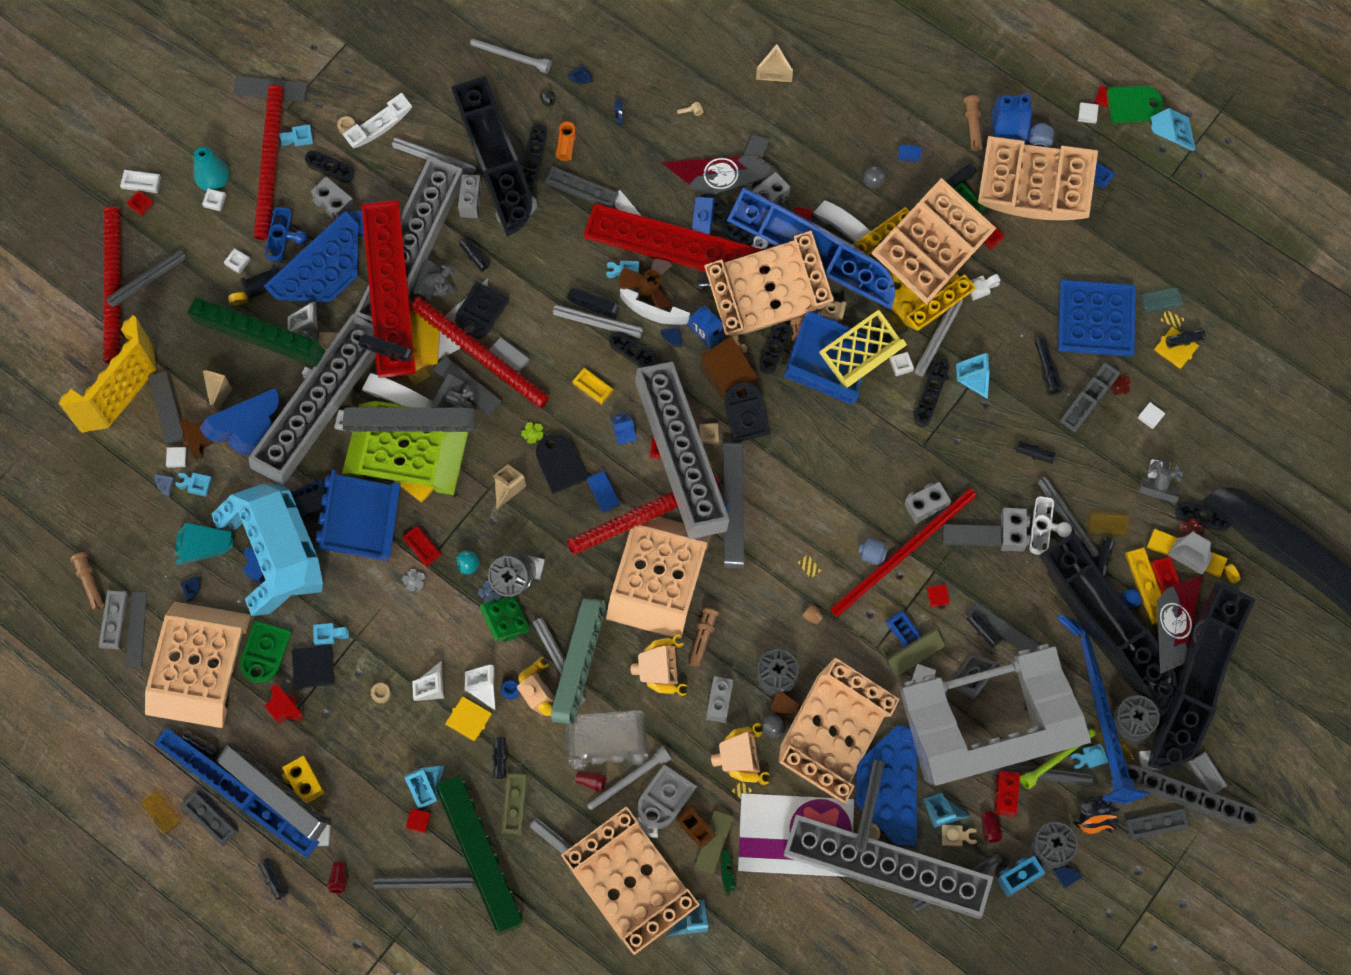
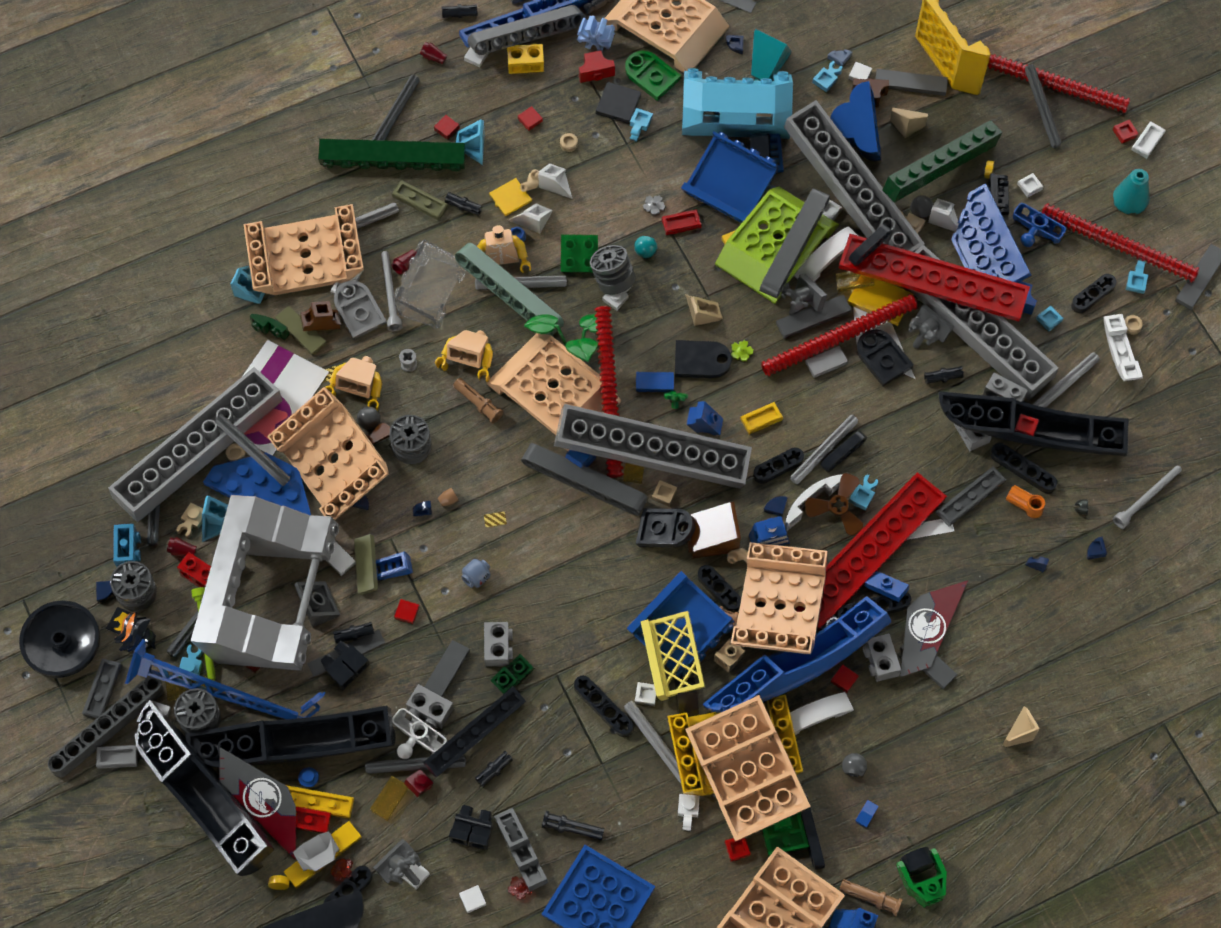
camera: 115 degrees right, 5 degrees down
white tile [202,188,227,211] -> none
light grey brick [311,177,355,219] -> none
tan hand [677,102,704,116] -> none
light grey brick [706,676,733,723] -> none
red axle [831,488,976,617] -> none
medium azure slope [956,353,990,399] -> none
black pin [1096,538,1115,578] -> none
none -> black dish [19,600,100,678]
none -> black sticker [106,607,132,635]
none -> black hips [321,641,370,691]
none -> light grey bush [399,349,417,372]
none -> dark red plate [404,769,434,797]
none -> dark blue tile [412,501,432,517]
none -> black plate [423,686,526,778]
none -> black hips [449,805,493,851]
none -> dark green slope [490,654,535,694]
none -> red tile [517,106,543,131]
none -> tan arm [520,169,539,192]
none -> green plant [524,314,611,362]
none -> light blue gear [577,16,615,51]
none -> green plant [664,391,688,409]
none -> green piece [896,847,947,908]
none -> red tile [1015,414,1039,436]
none -> medium azure tile [1036,306,1063,332]

